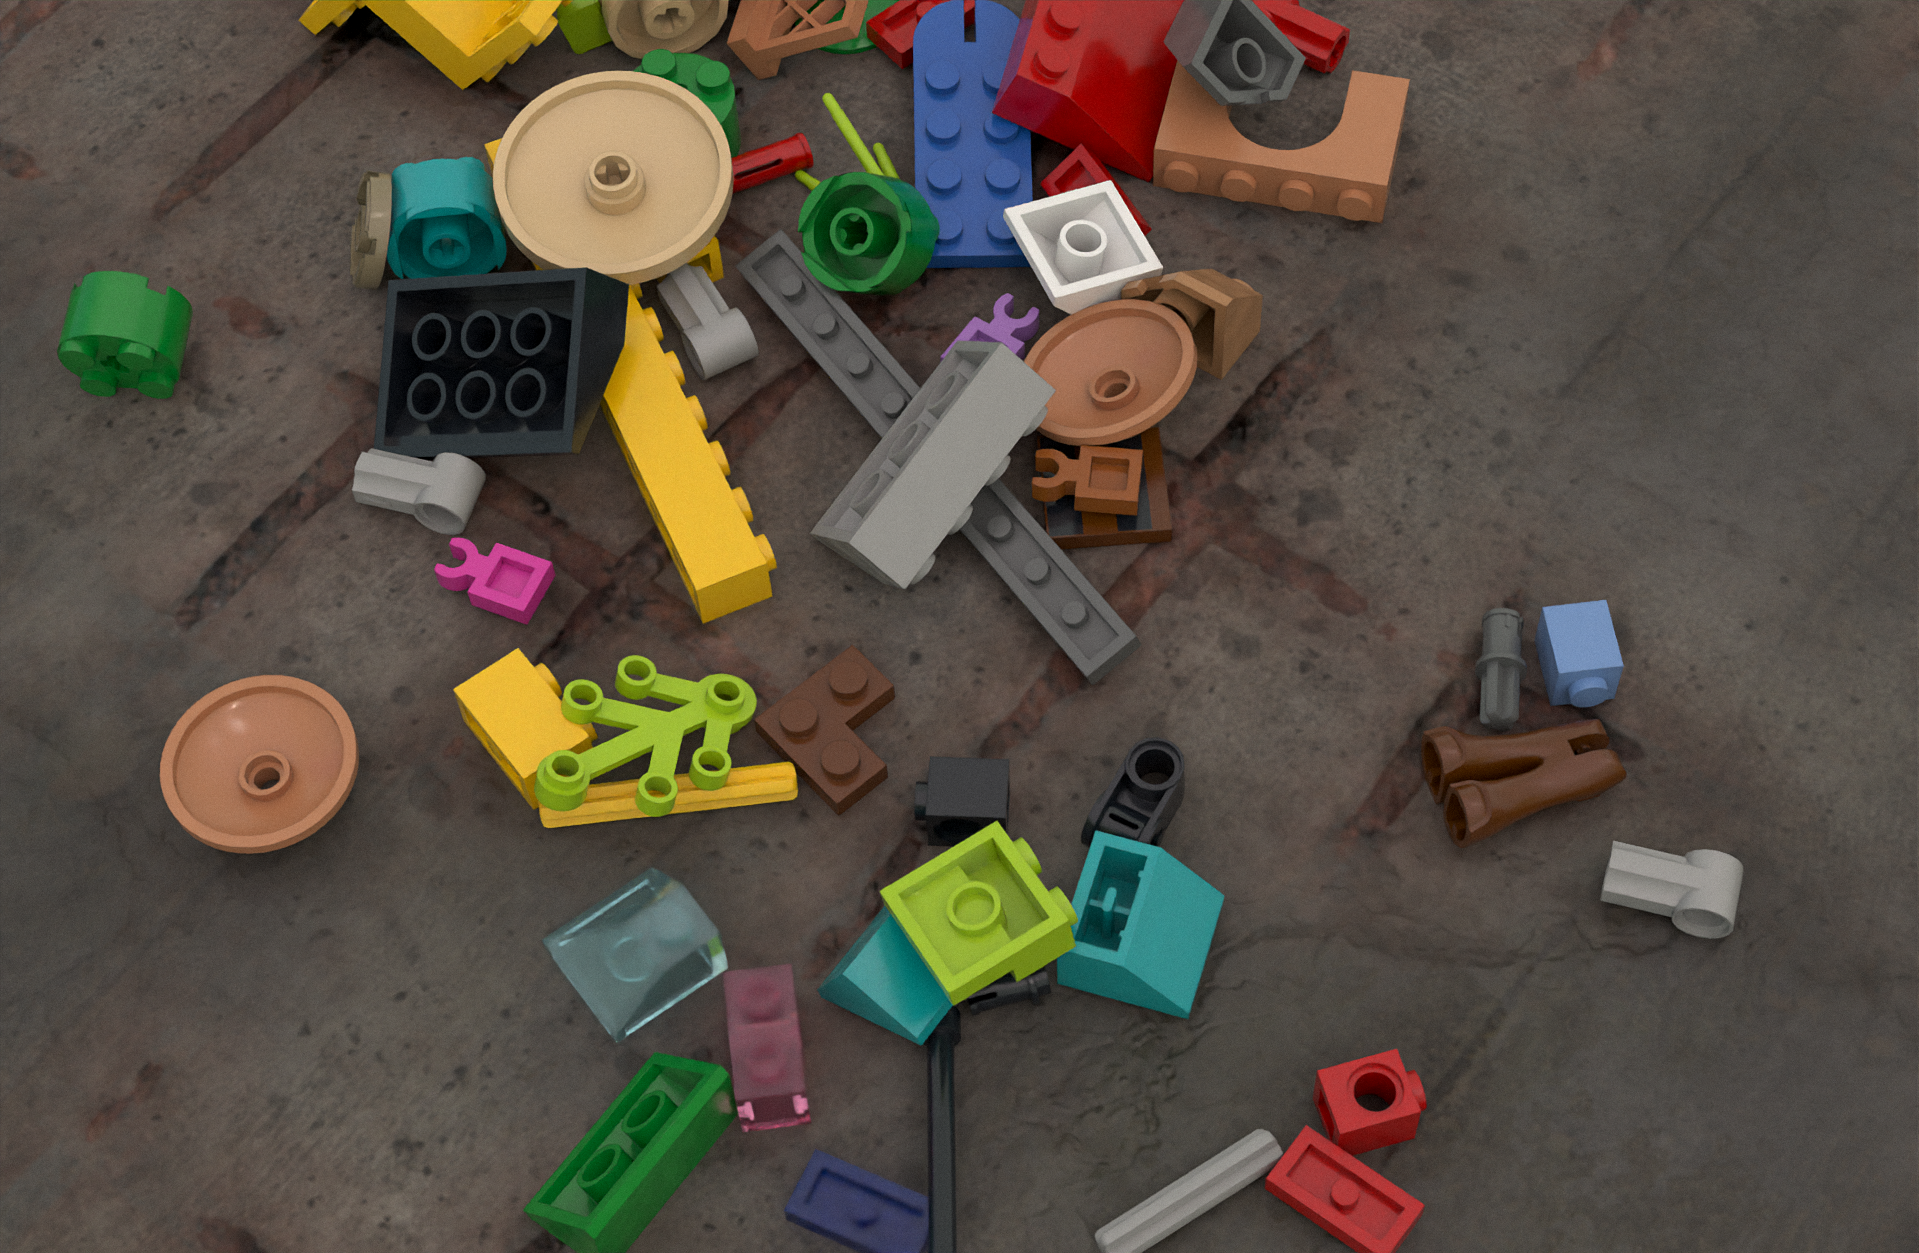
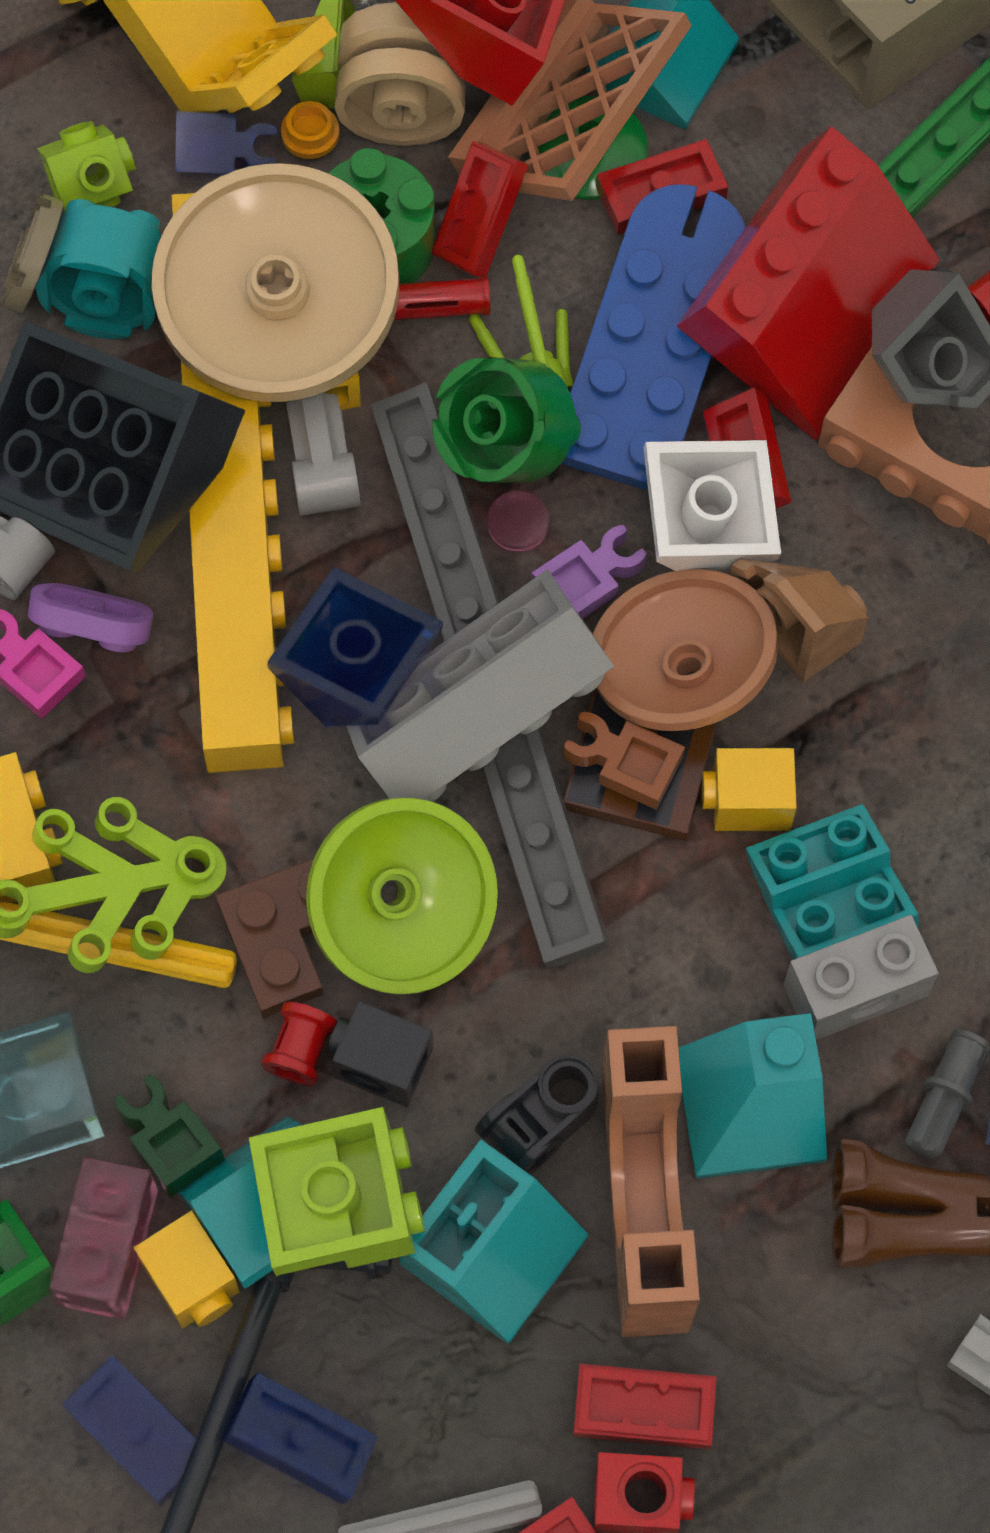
camera: 15 degrees right, 10 degrees up
none -> medium lavender plate [28,583,153,652]
none -> lime brick [37,121,136,212]
none -> dark green plate [114,1075,225,1197]
none -> yellow brick [133,1210,240,1329]
none -> clear blue plate [174,111,277,175]
none -> clear blue plate [222,1372,378,1504]
none -> red bush [261,1002,338,1086]
none -> clear blue slope [267,567,443,727]
none -> light orange plate [281,101,340,159]
none -> lime dish [306,797,498,994]
none -> red plate [431,141,528,277]
none -> clear pink piece [487,491,549,552]
none -> red plate [573,1364,717,1449]
none -> nougat arch [602,1026,700,1337]
none -> teal slope [678,1013,827,1179]
none -> yellow brick [701,748,797,831]
none -> teal slope [746,804,918,960]
none -> light grey brick [783,915,939,1040]

